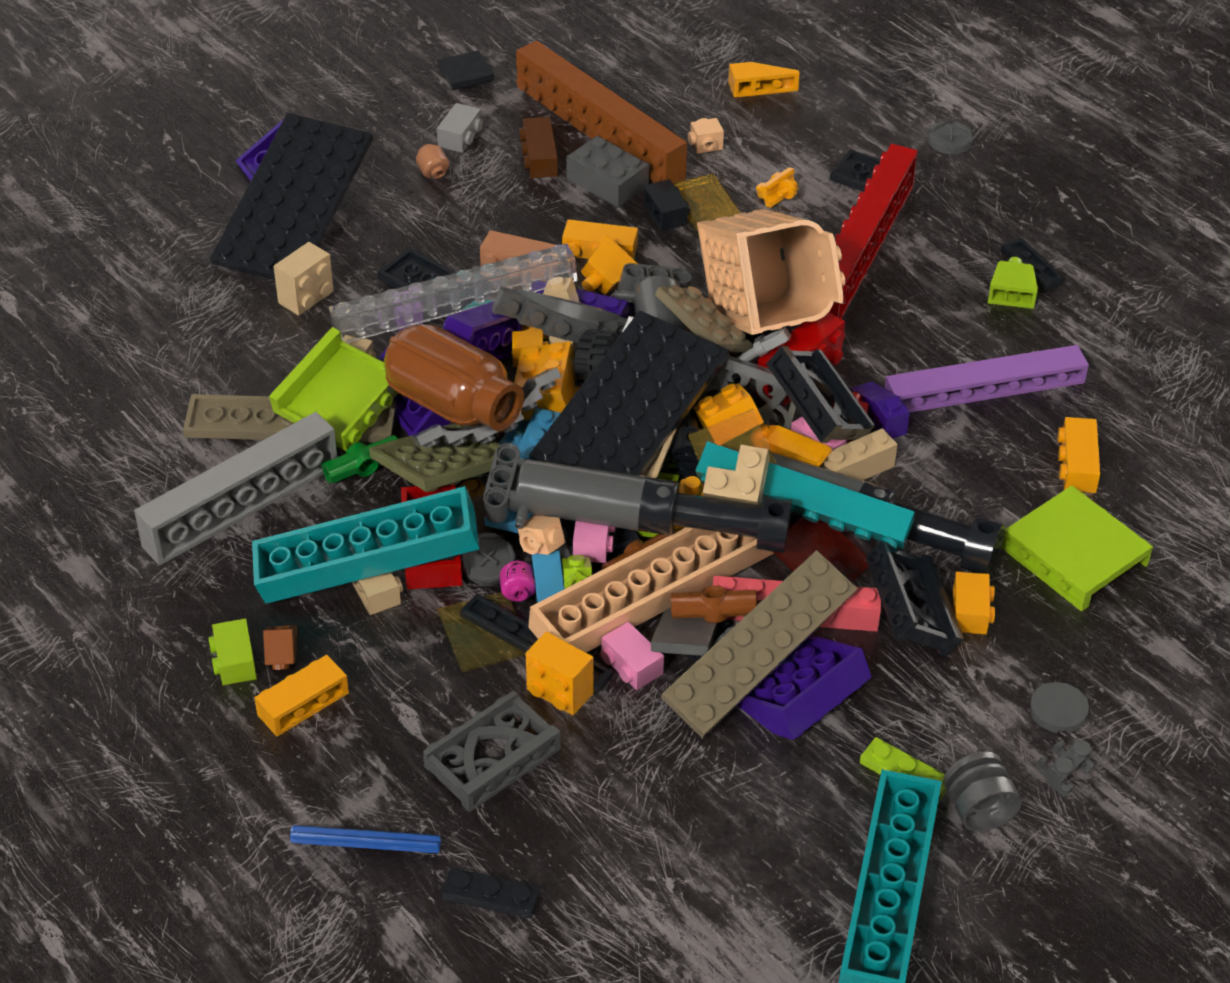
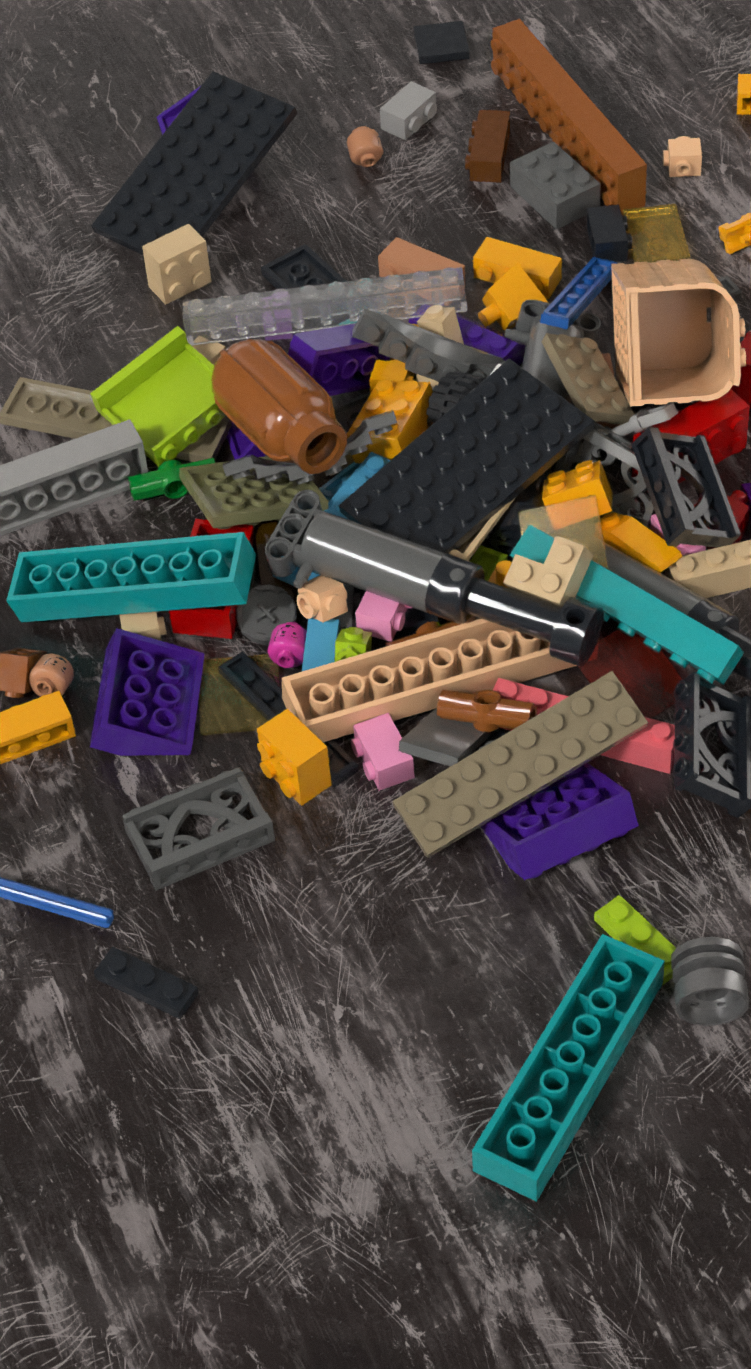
camera: 20 degrees right, 5 degrees up
none -> nougat head [28,653,74,696]
none -> dark purple slope [90,628,205,756]
none -> blue tile [540,257,618,329]

